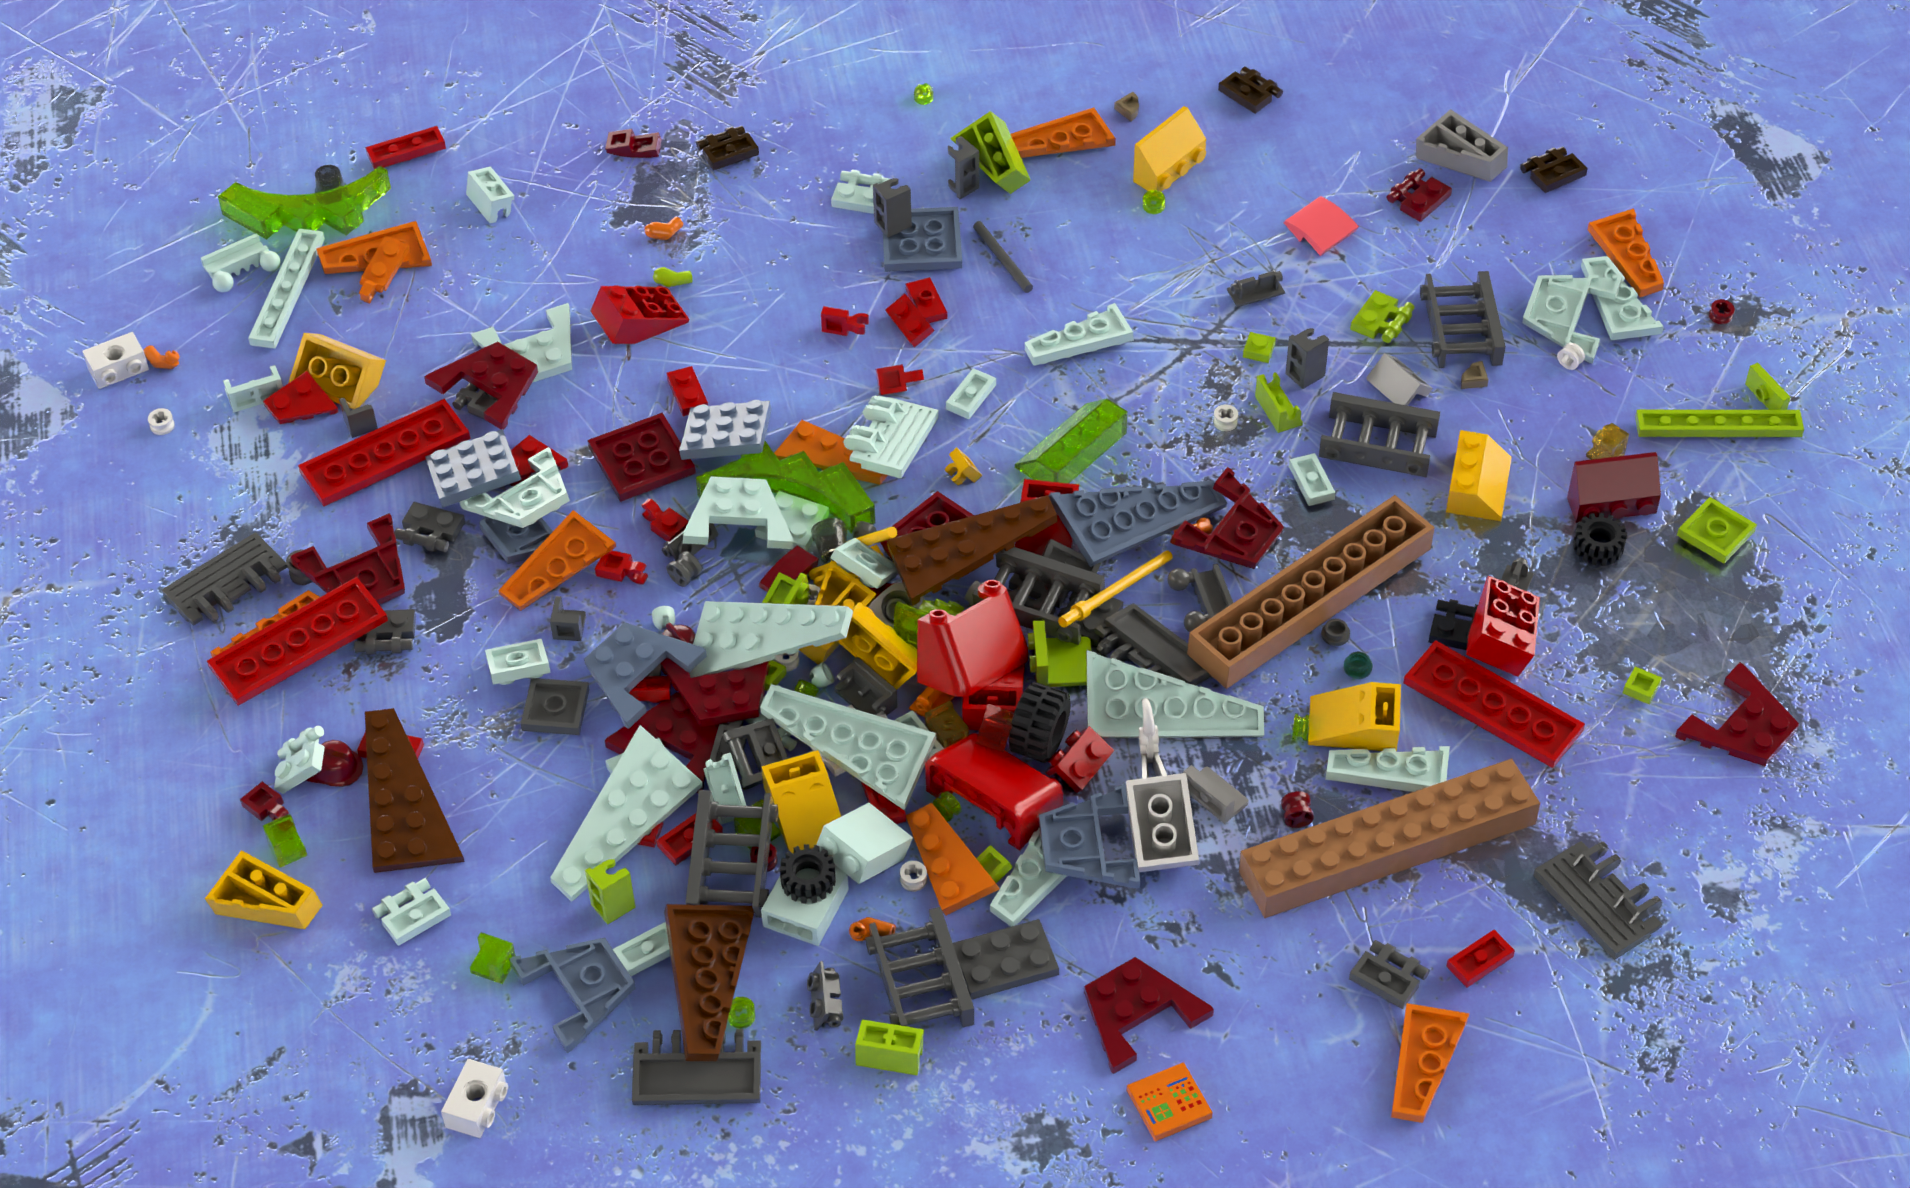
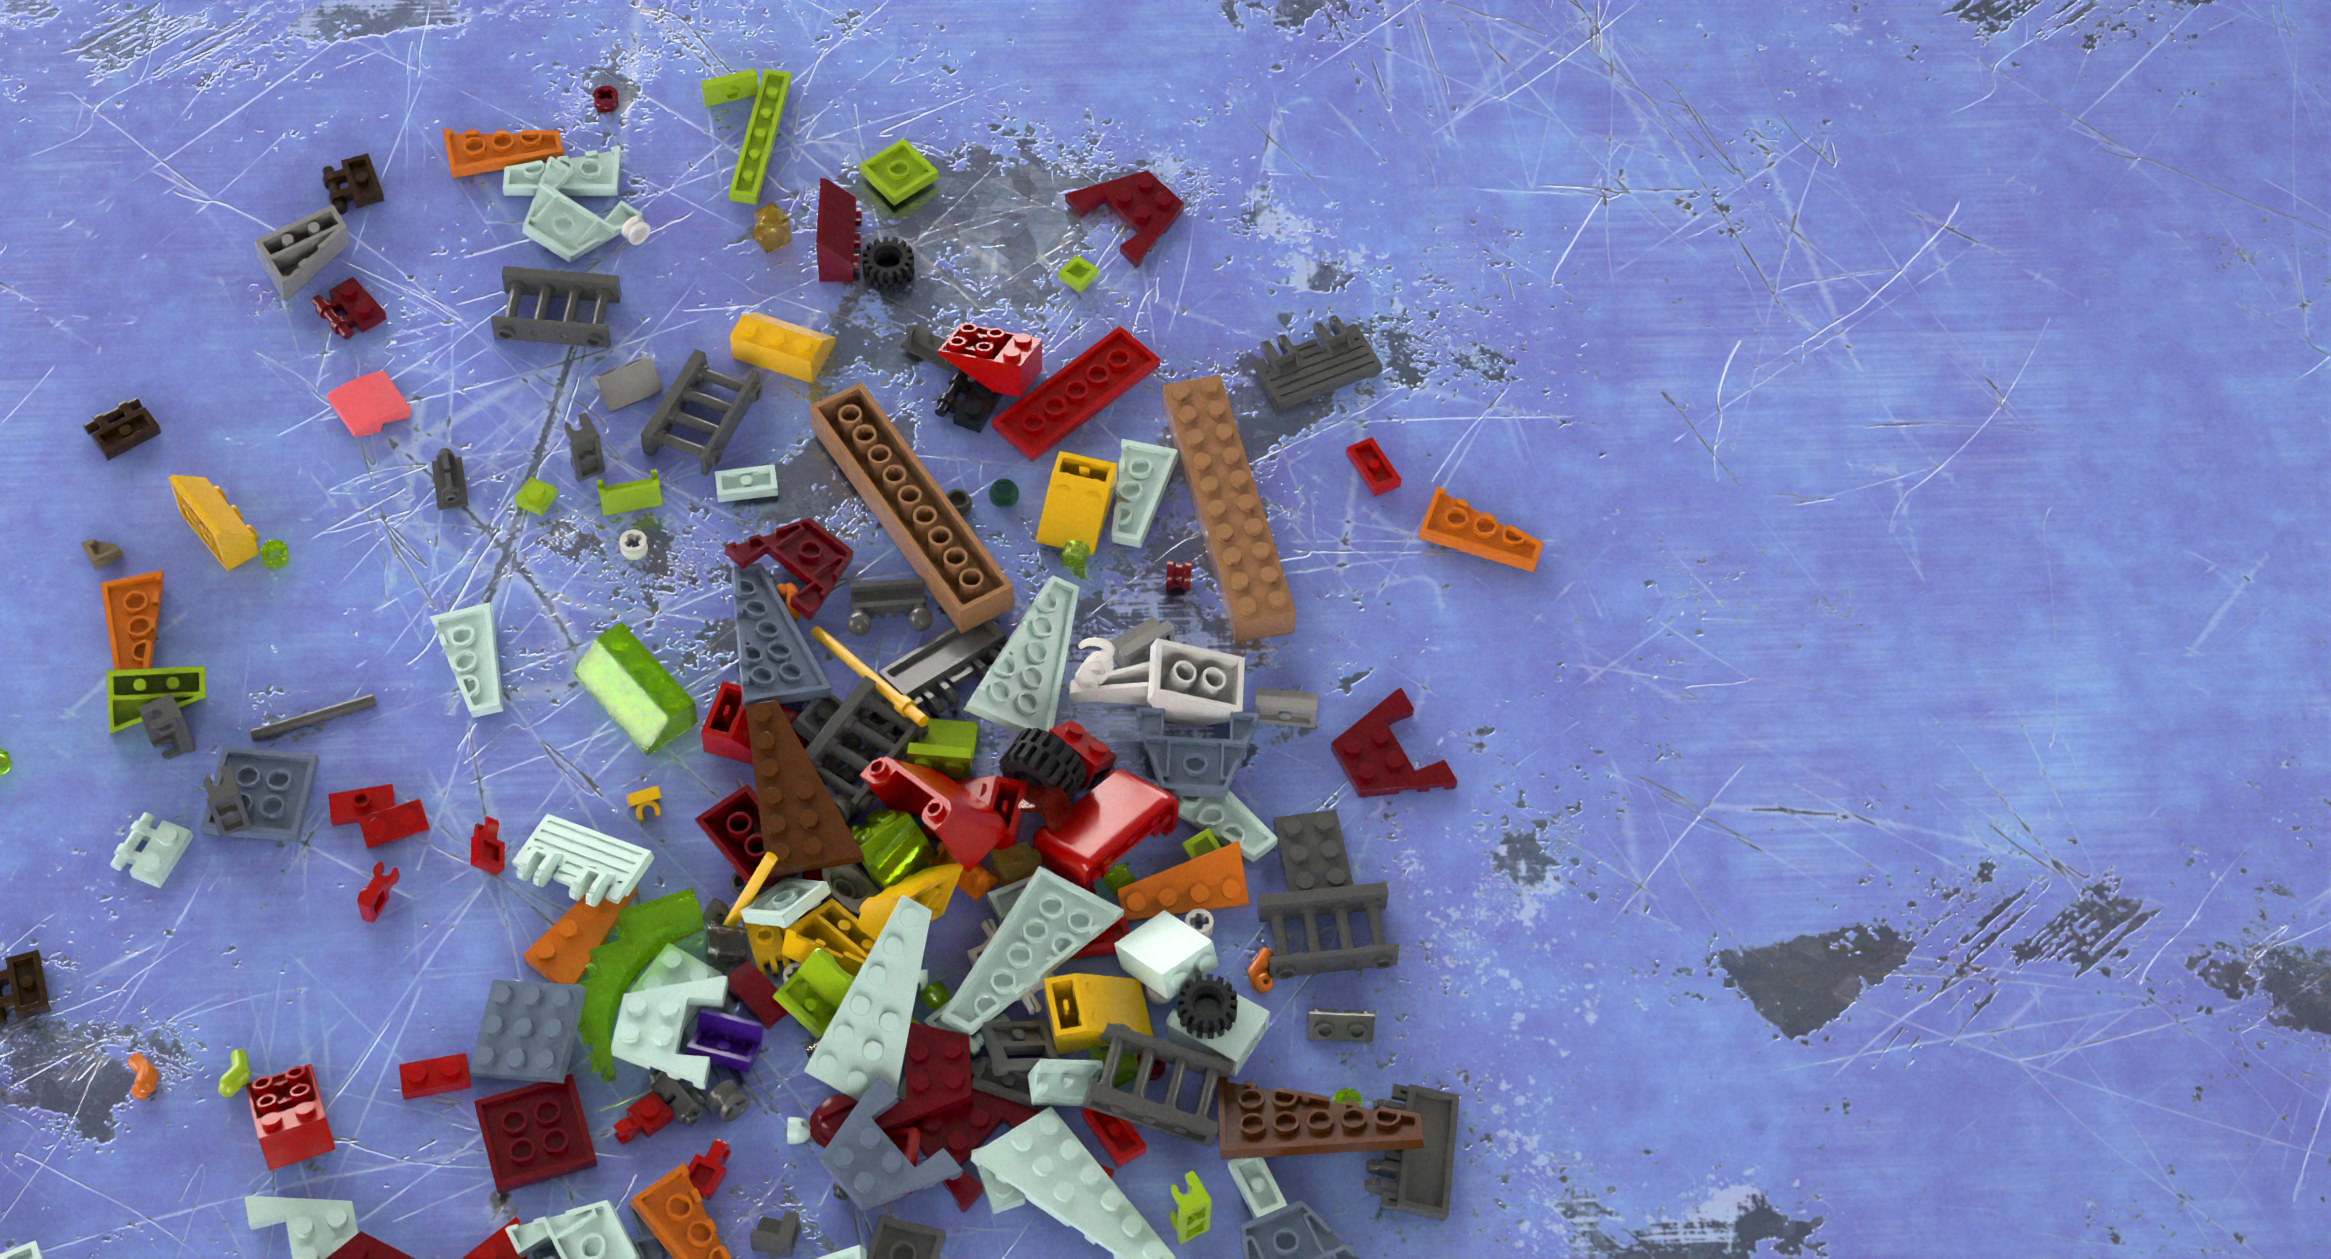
camera: 85 degrees left, 5 degrees up
dark grey hinge [835,657,897,716] -> none
lime hinge [855,1019,924,1075] -> none
light aqua plate [946,368,996,419] -> none
orange tile [1126,1062,1213,1142] -> none
dark grey plate [1349,940,1430,1009] -> none
lime plate [1350,290,1415,343] -> none
dark tan tile [1461,361,1488,389] -> none
none -> dark purple bracket [686,1009,764,1073]
none -> light grey panel [1254,688,1318,728]

